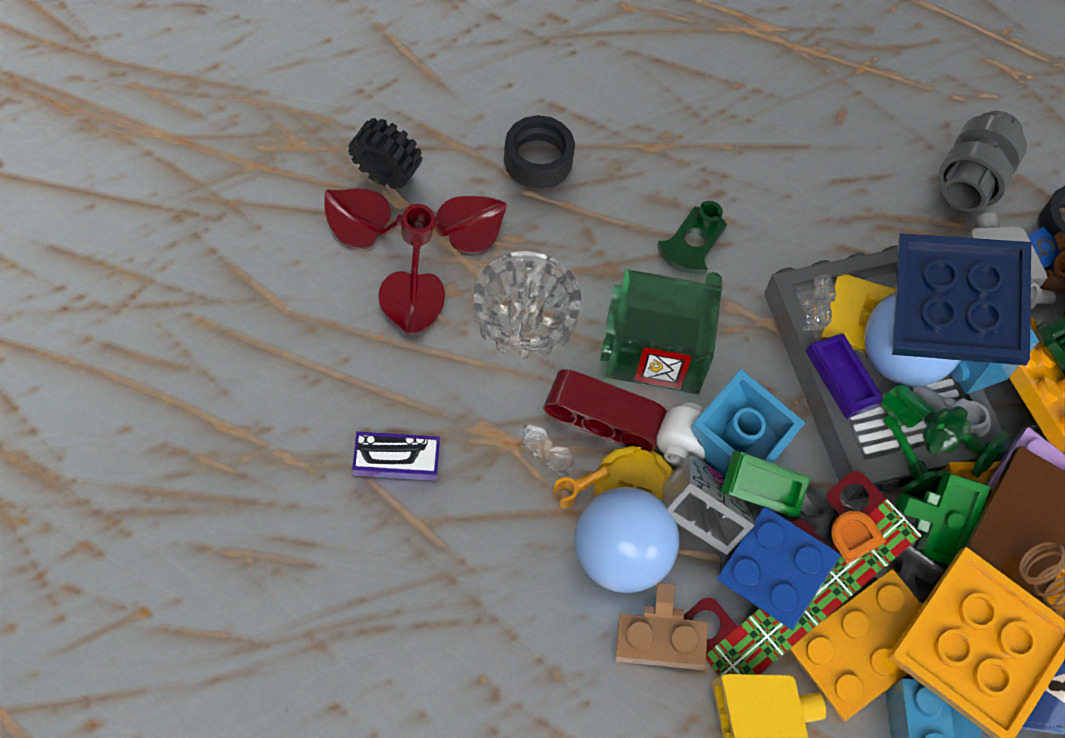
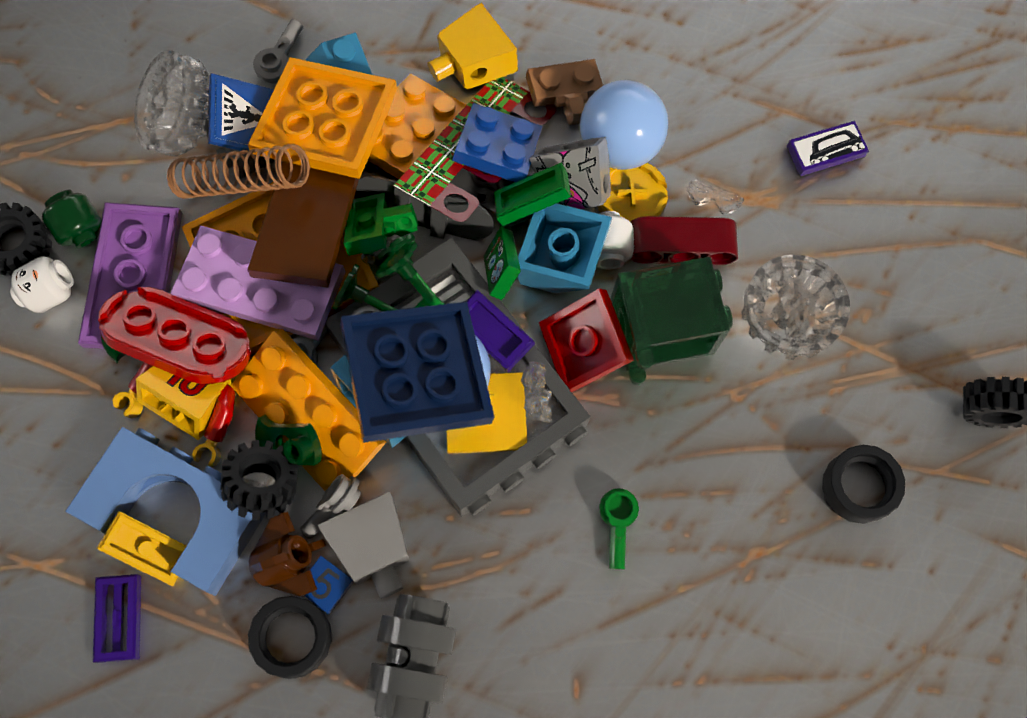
camera: 160 degrees right, 10 degrees up
dark red plant [324,188,507,335] -> none
light orange hand [553,466,610,509] -> none
dark green piece [657,201,727,275] -> none
orange tile [831,511,886,565] -> none
none -> green tile [483,226,521,300]
none -> red plate [538,289,634,392]
none -> green plate [599,488,639,570]

